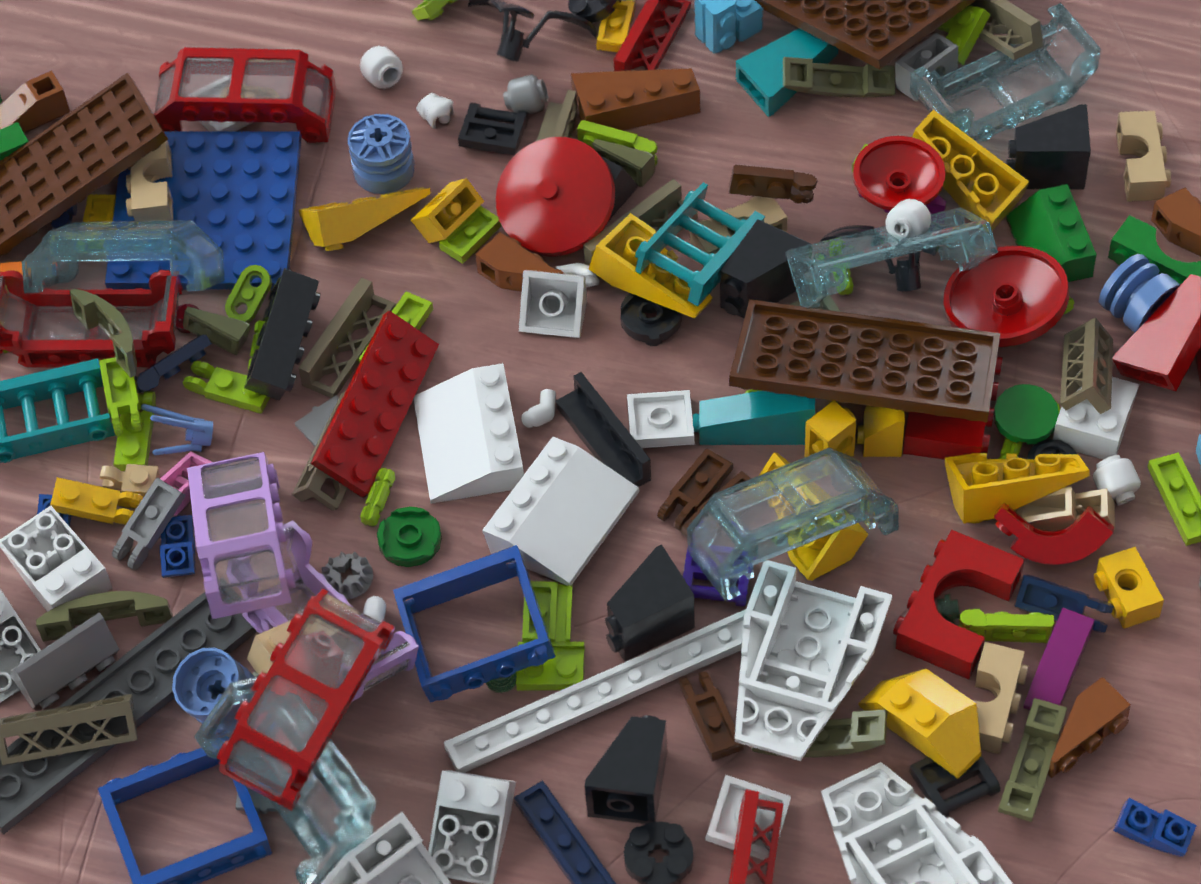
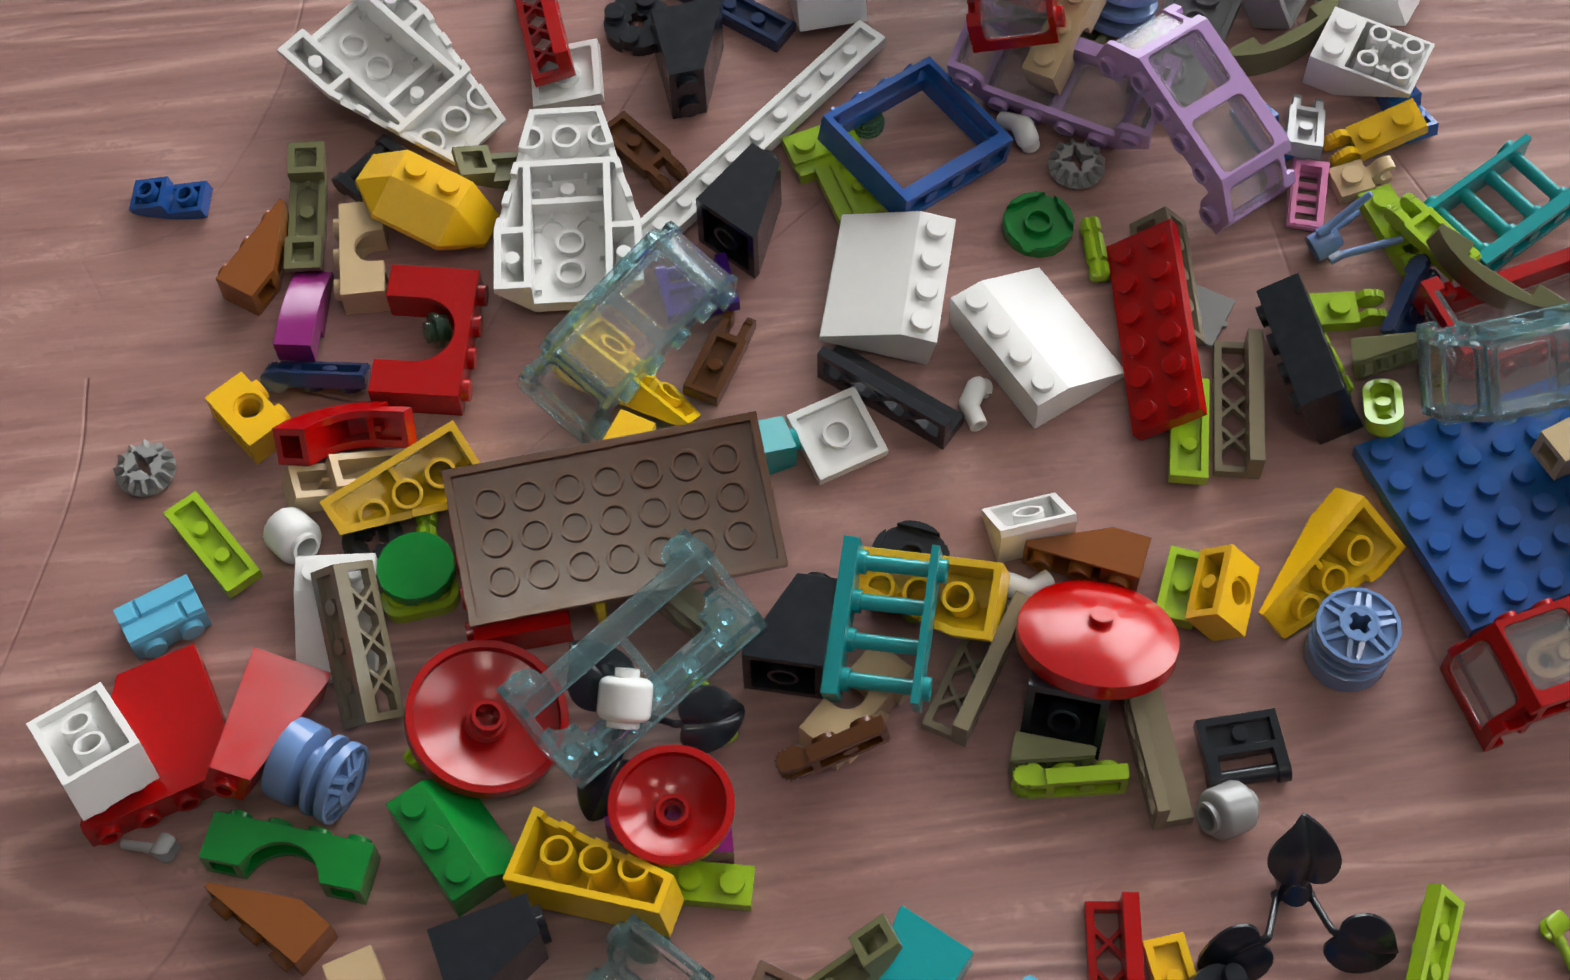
camera: 155 degrees right, 5 degrees up
white head [360,46,403,89] -> none
white arm [416,93,454,128] -> none
dark orange wedge [571,68,700,131] -> none
reddish brown hinge [657,448,733,531] -> none
lime hinge [959,609,1054,643] -> none

